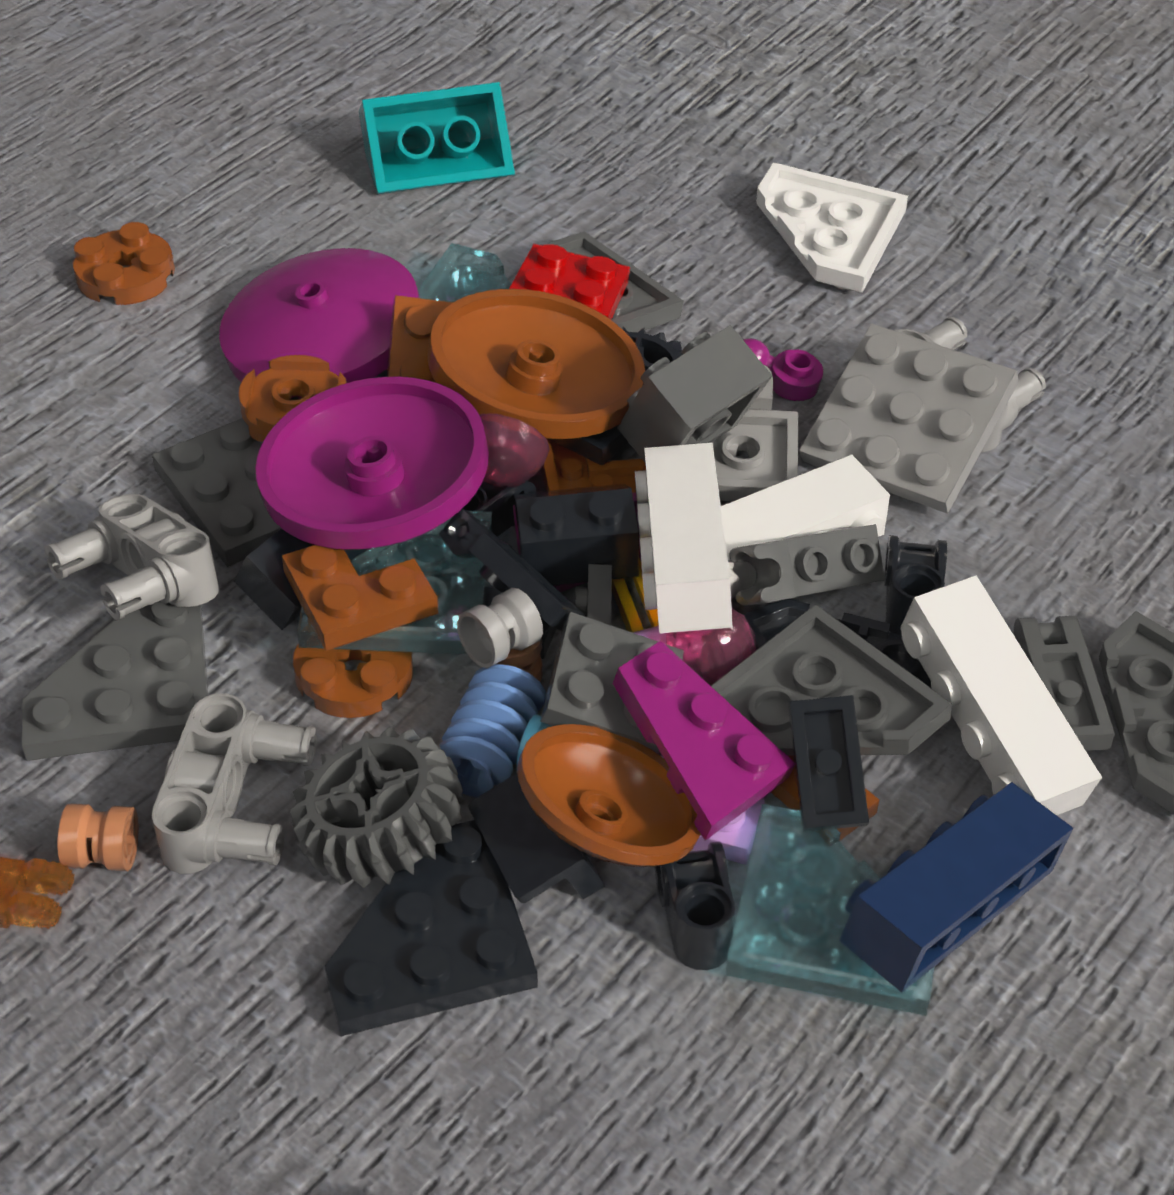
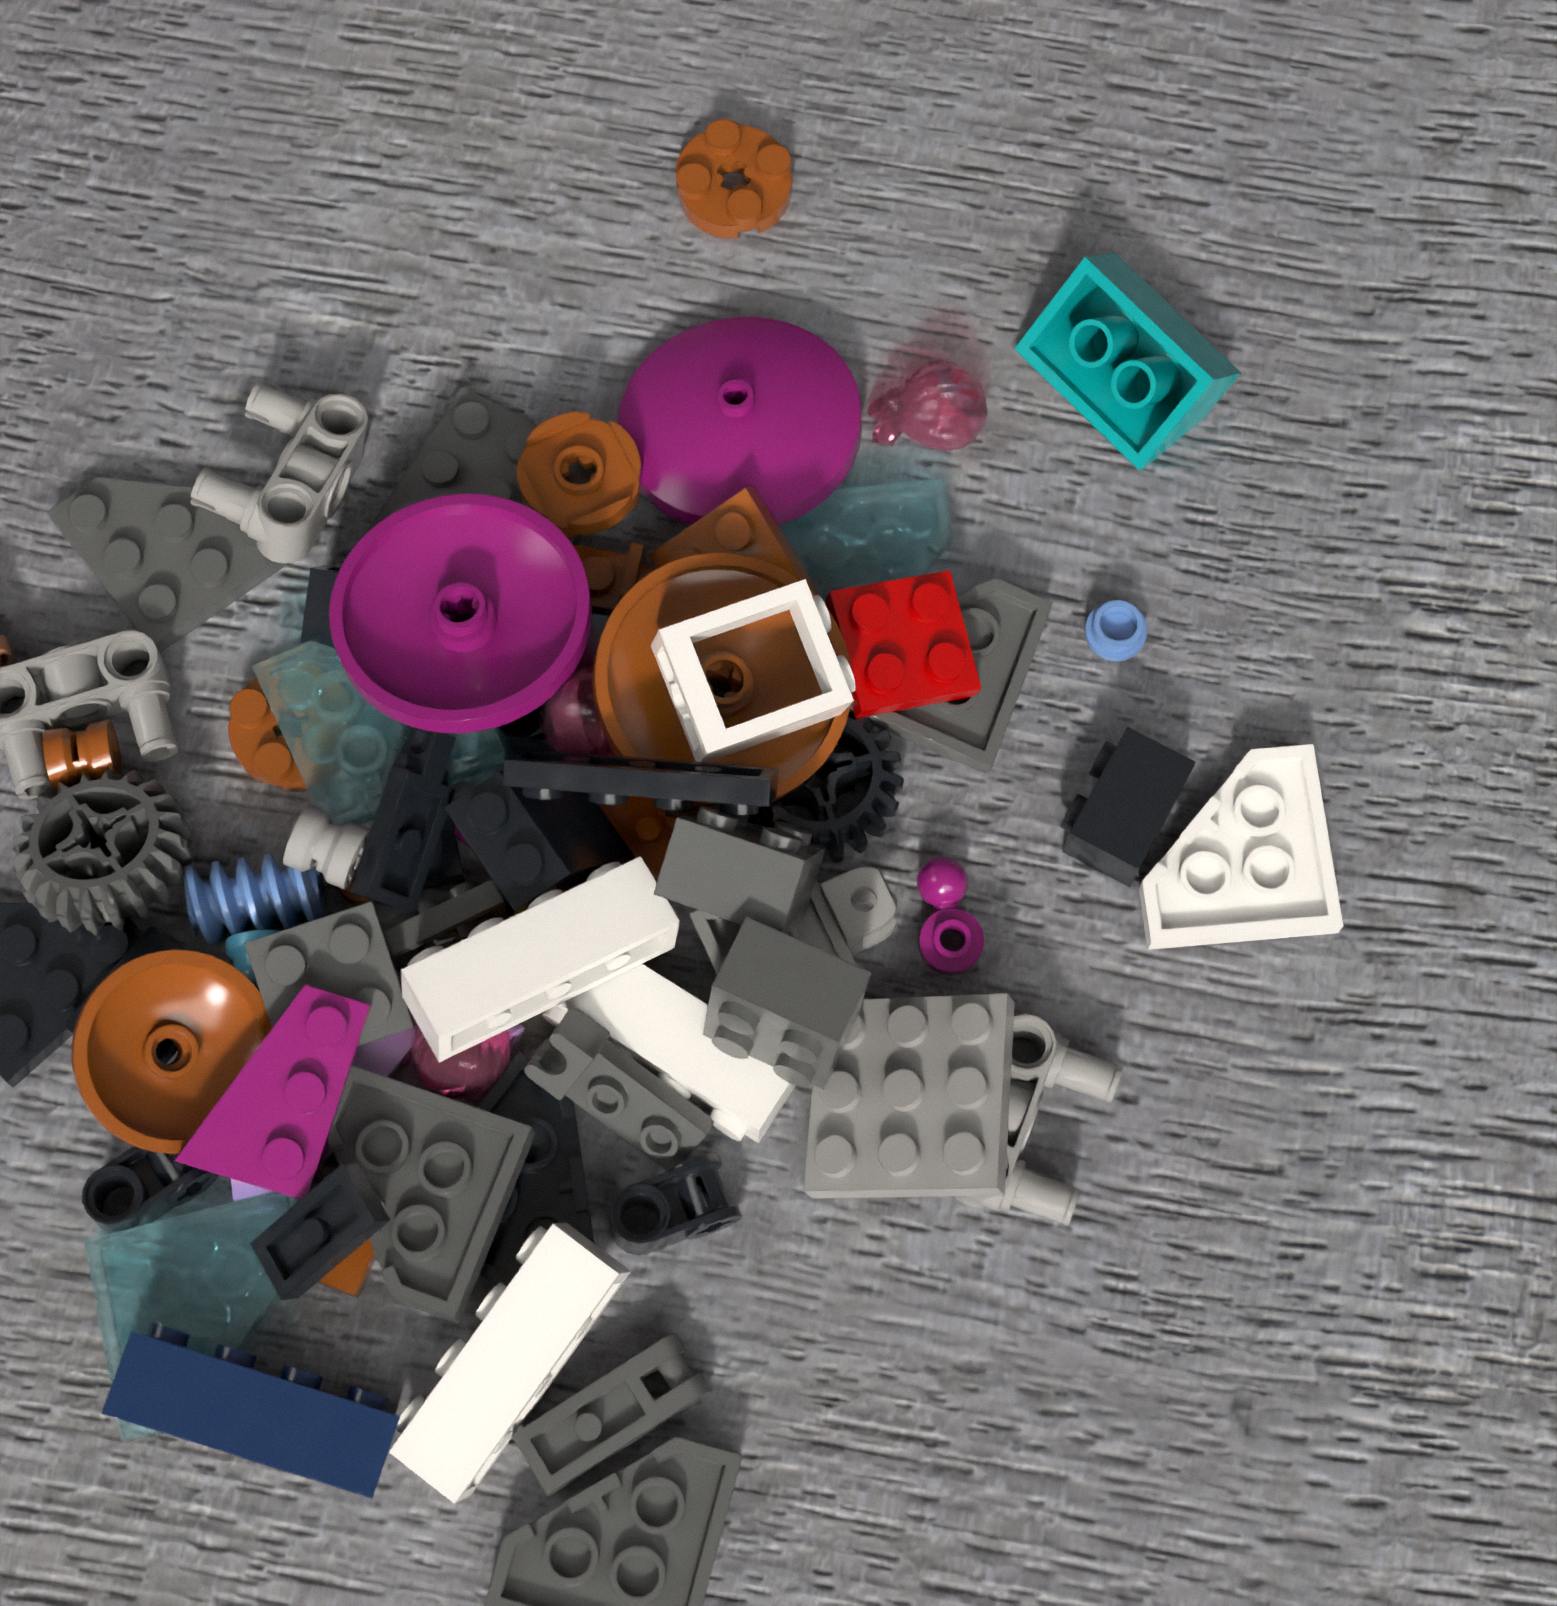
camera: 60 degrees right, 25 degrees up
dark orange plate [282,545,439,651] -> none
none -> dark orange wheel [43,720,122,792]
none -> black plate [503,748,779,815]
none -> white window [651,579,855,762]
none -> dark grey brick [703,916,872,1090]
none -> clear pink piece [866,359,988,451]
none -> black brick [1060,727,1196,887]
none -> medium blue plate [1084,600,1148,661]

